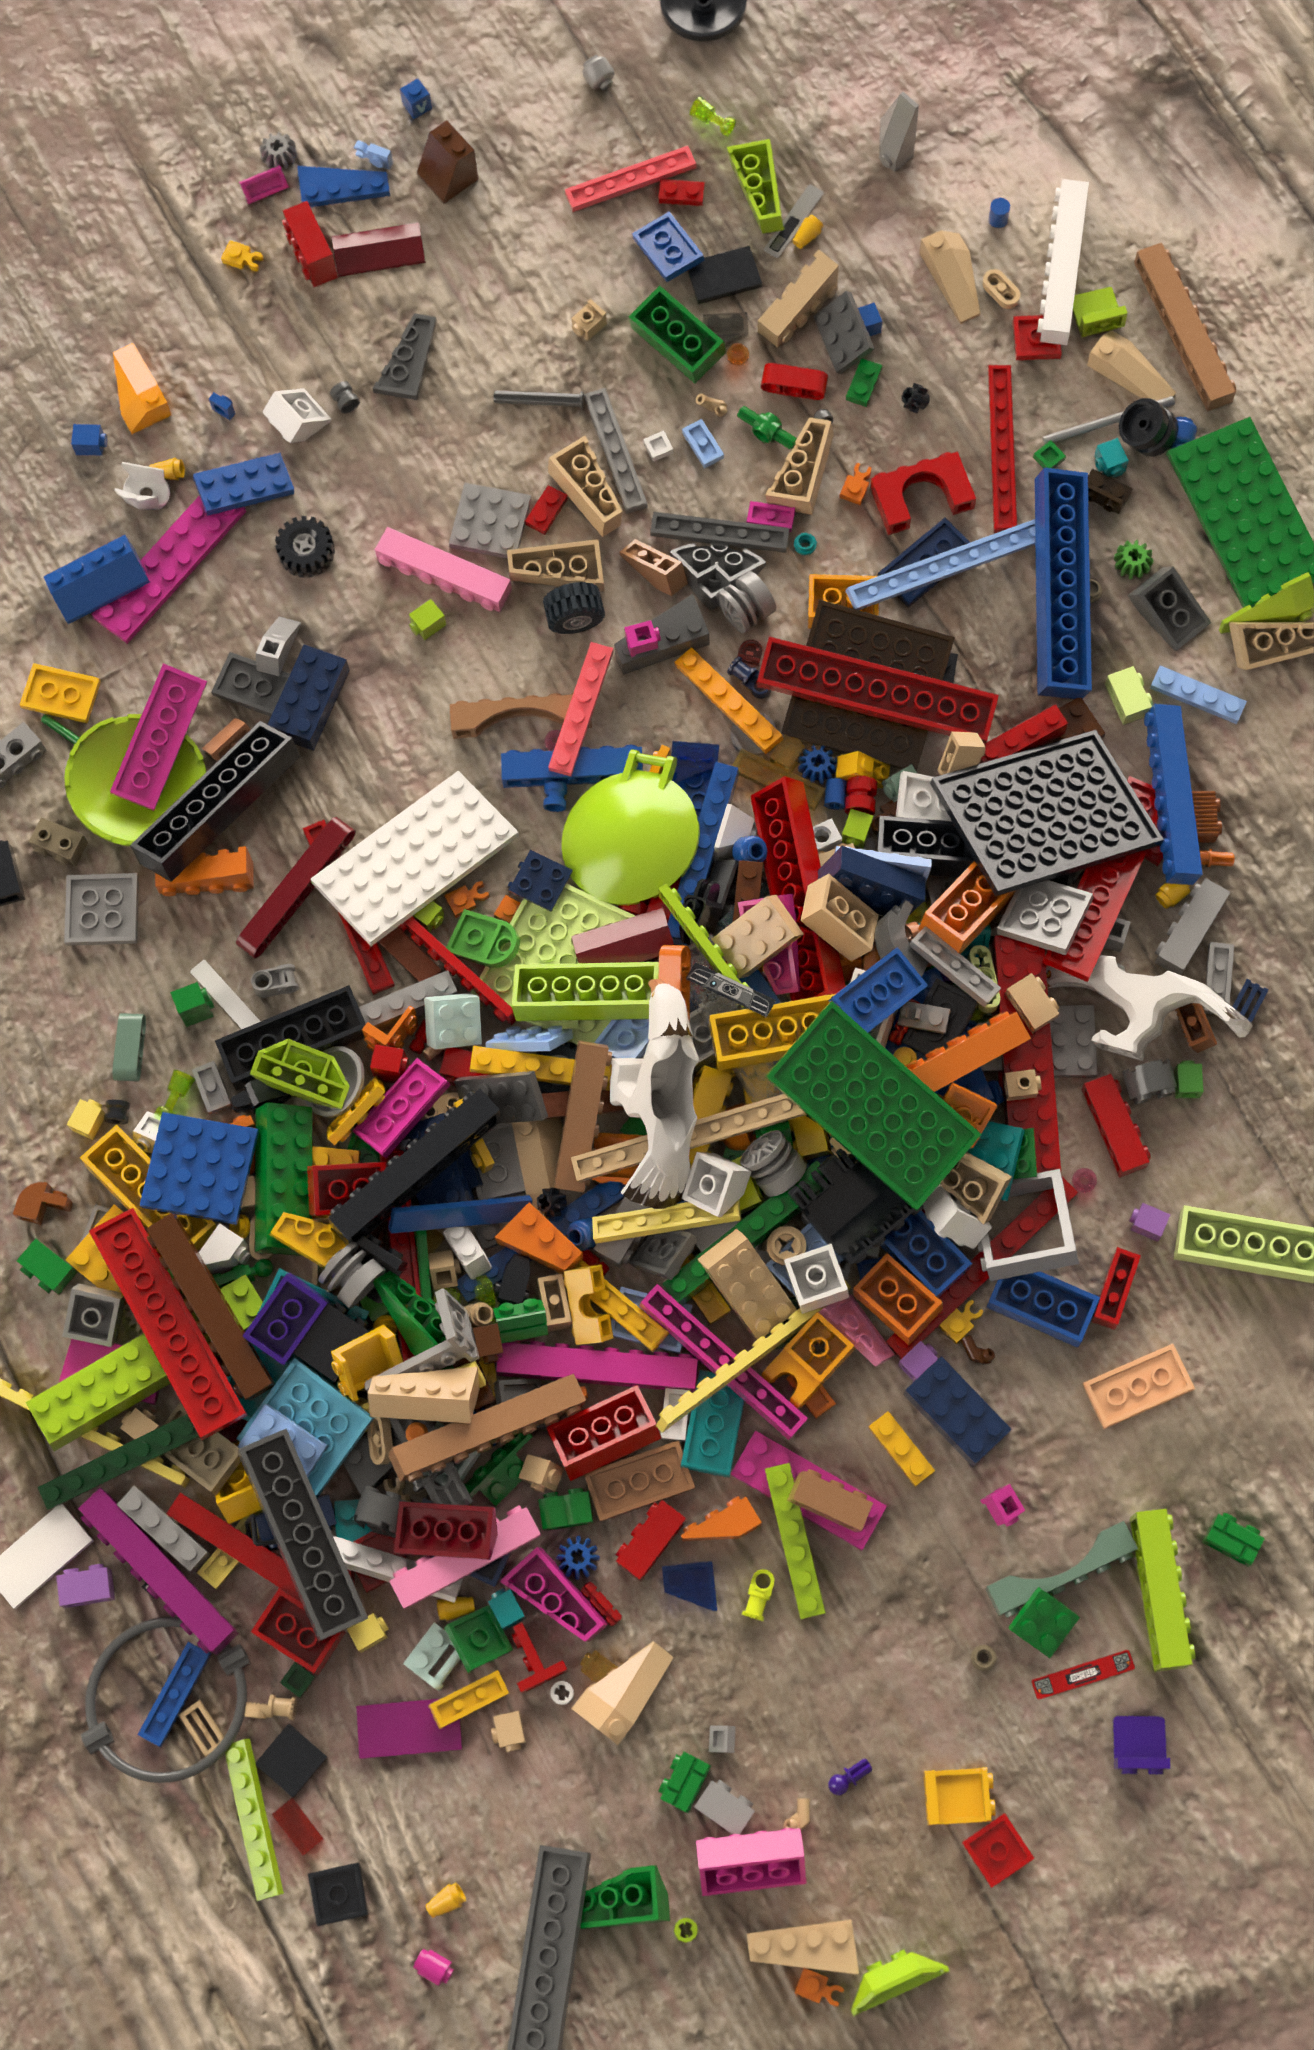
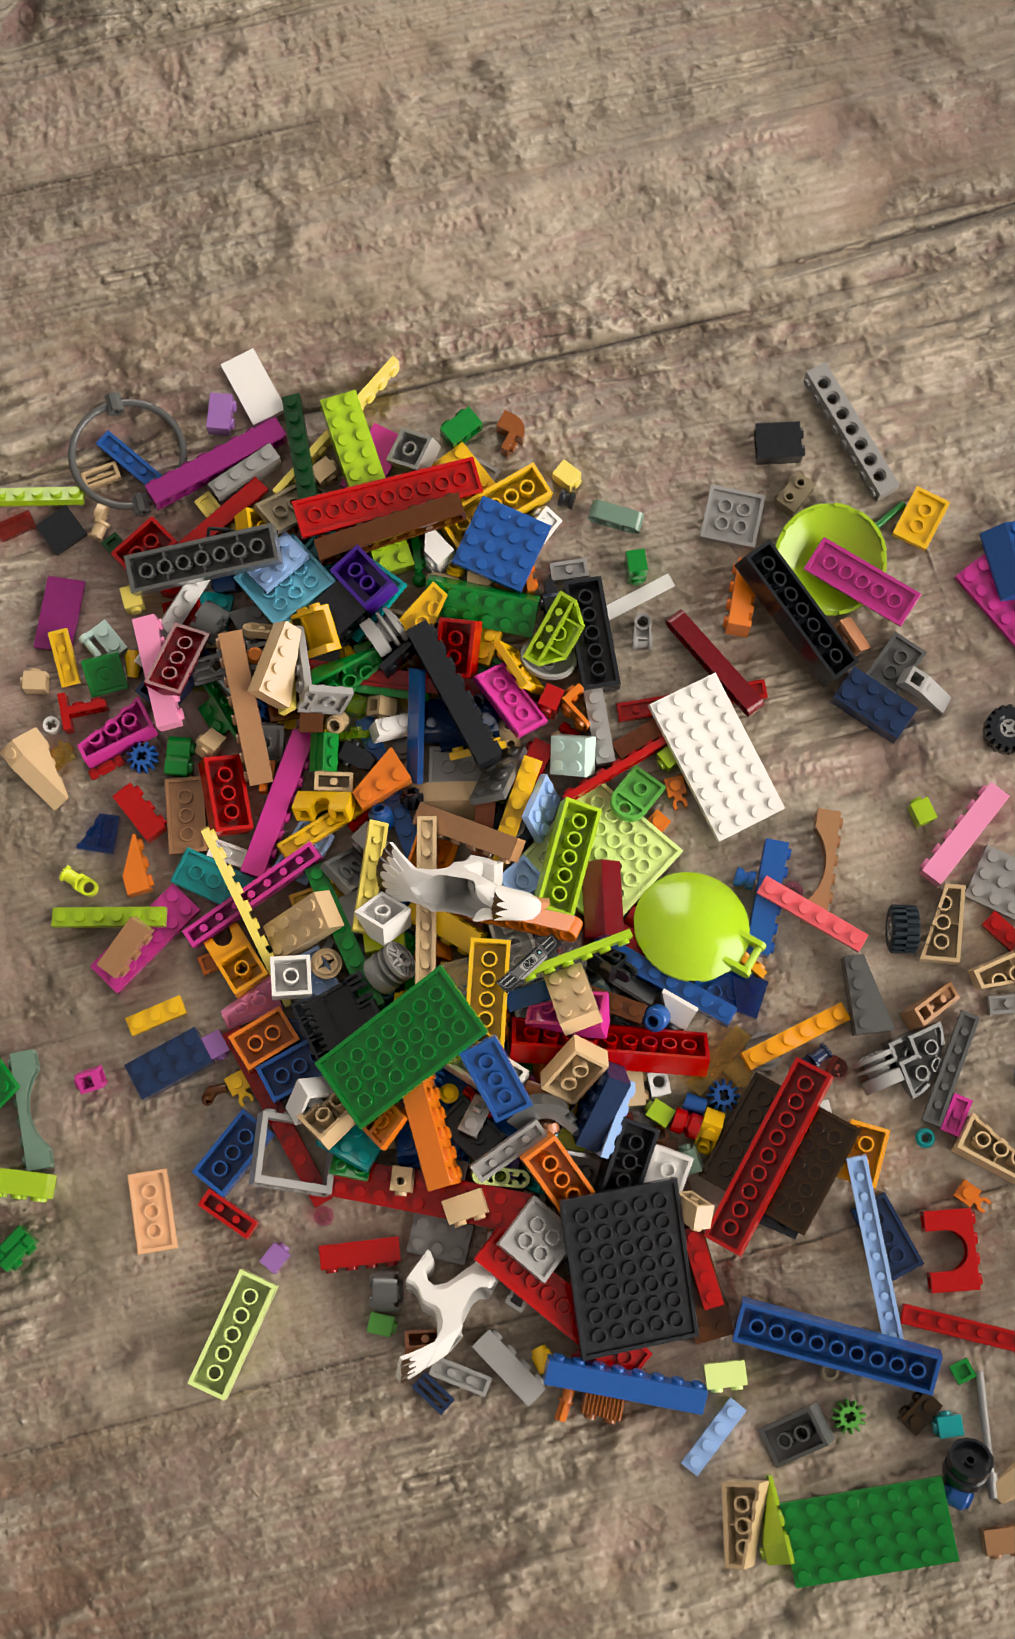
camera: 100 degrees right, 5 degrees up
clear neon green piece [154,1069,195,1117] -> none
teal brick [488,1588,526,1631] -> none
dark blue plate [507,850,573,912] -> none
dark pink brick [624,620,661,657] -> none

